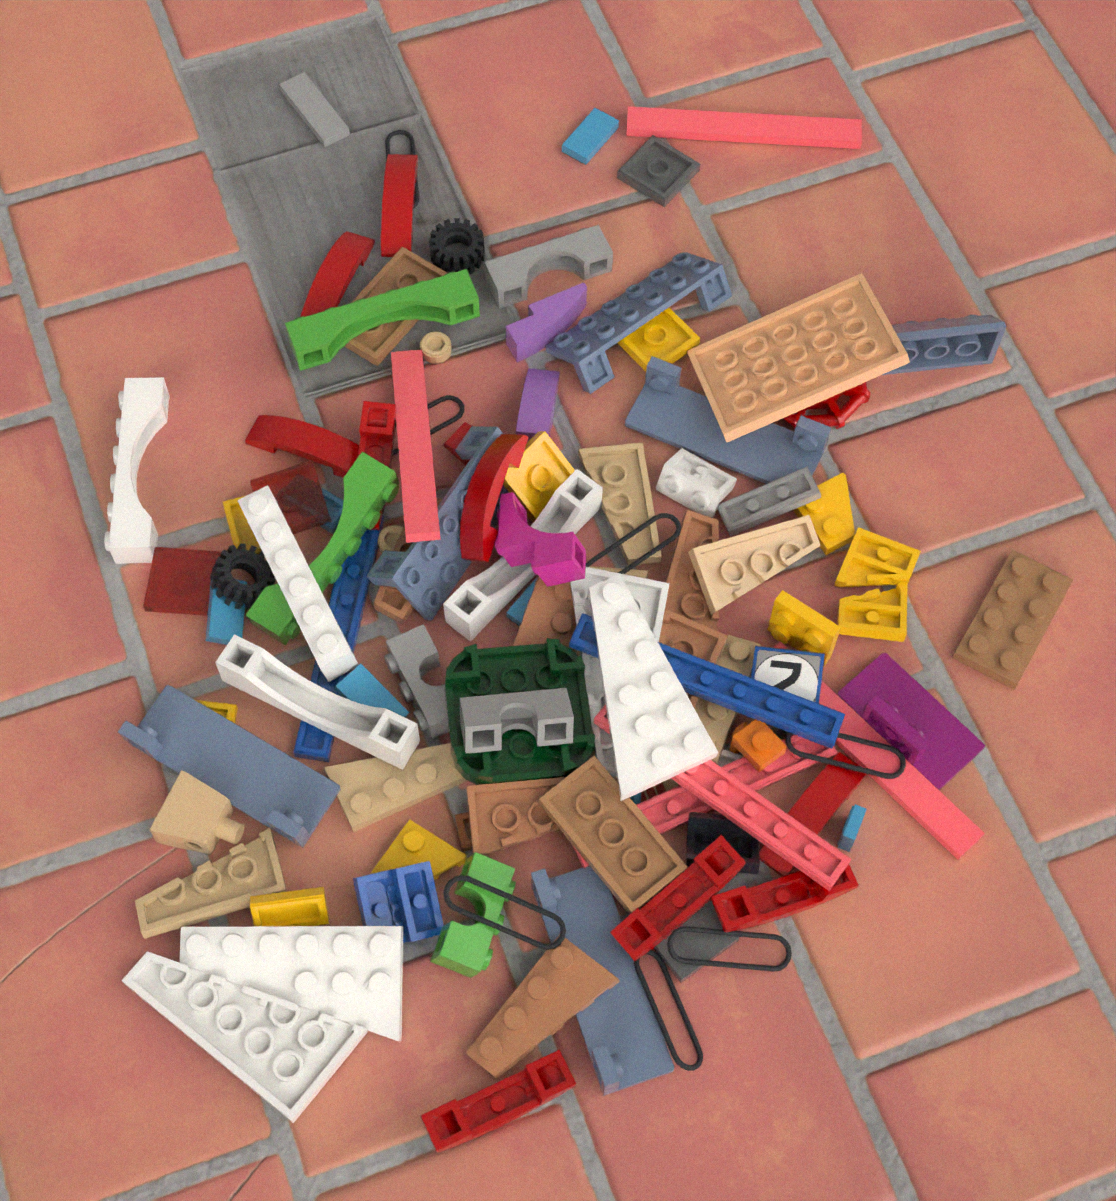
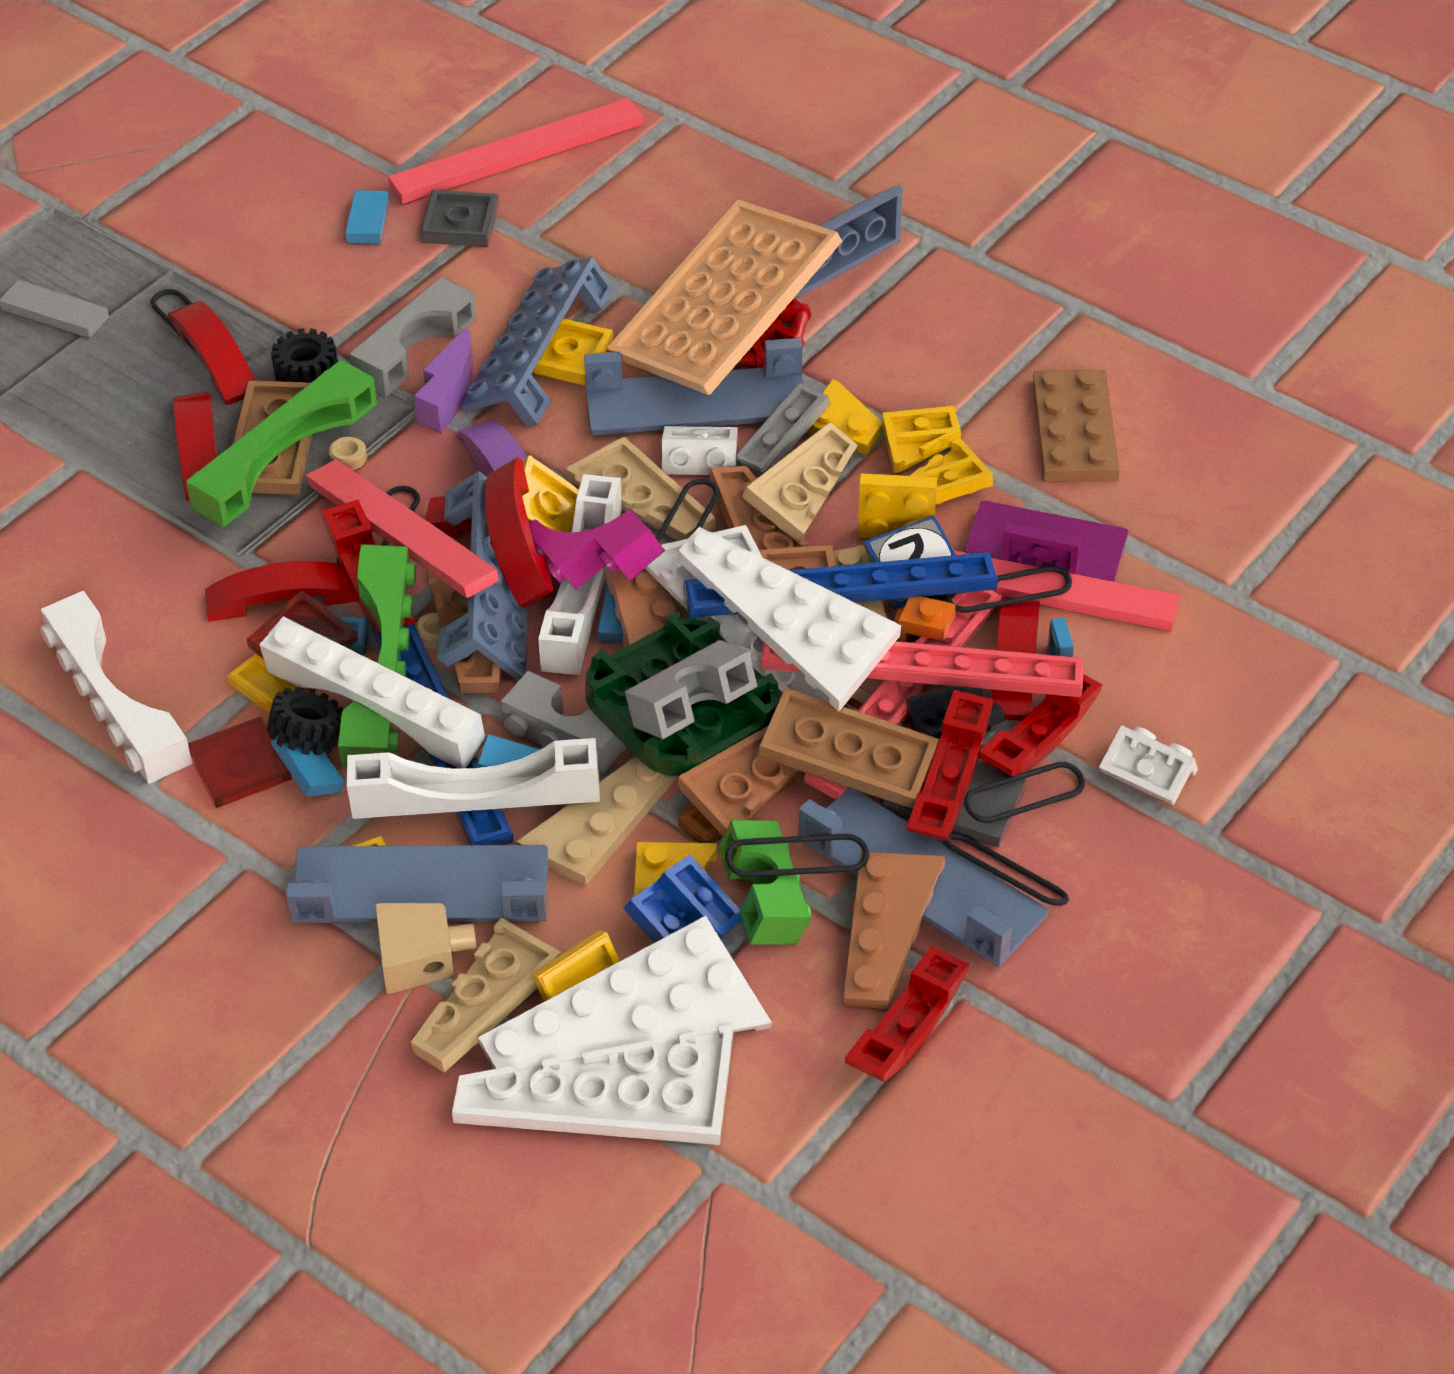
camera: 30 degrees left, 15 degrees down
none -> white bracket [1099,725,1198,806]

